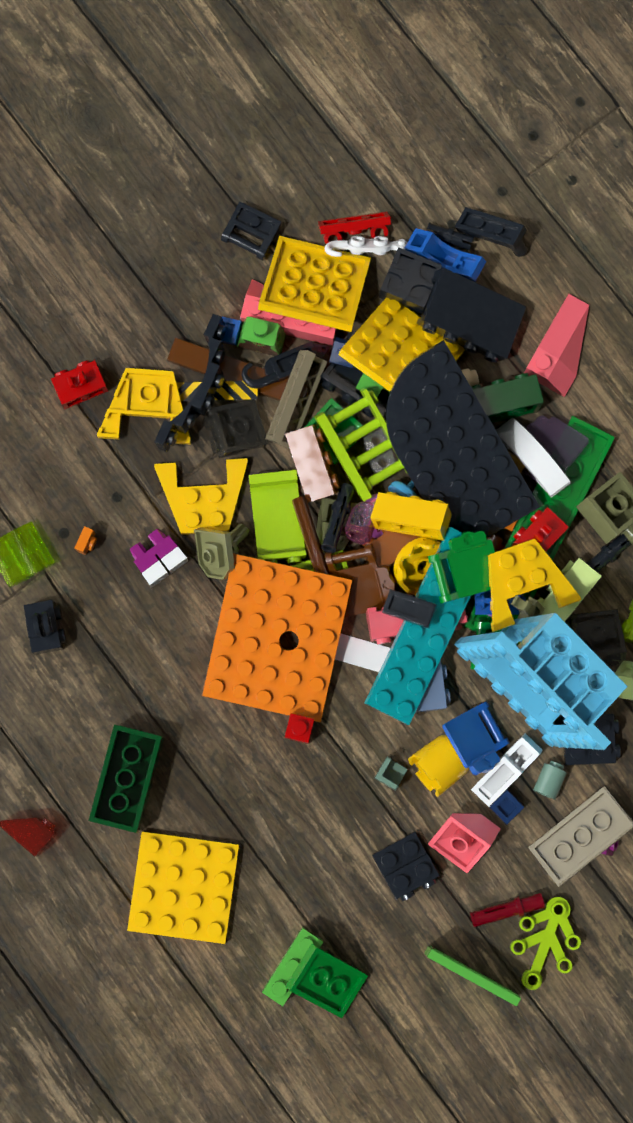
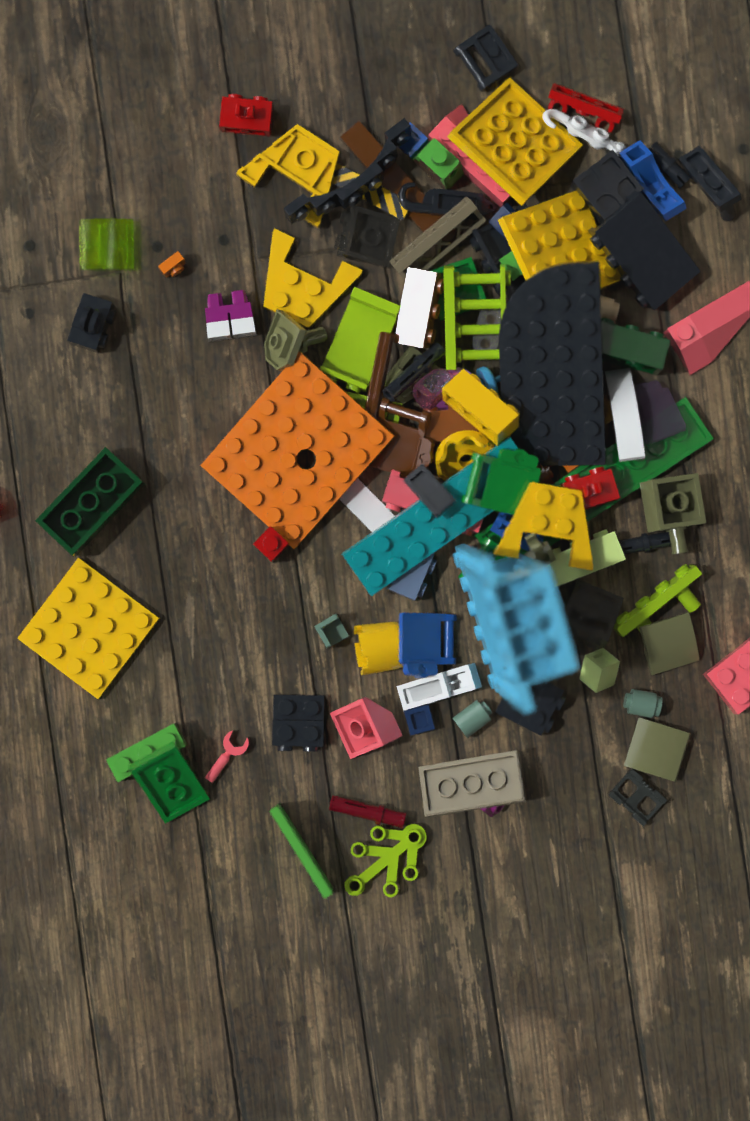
camera: 30 degrees right, 5 degrees up
none -> coral piece [205,730,249,783]

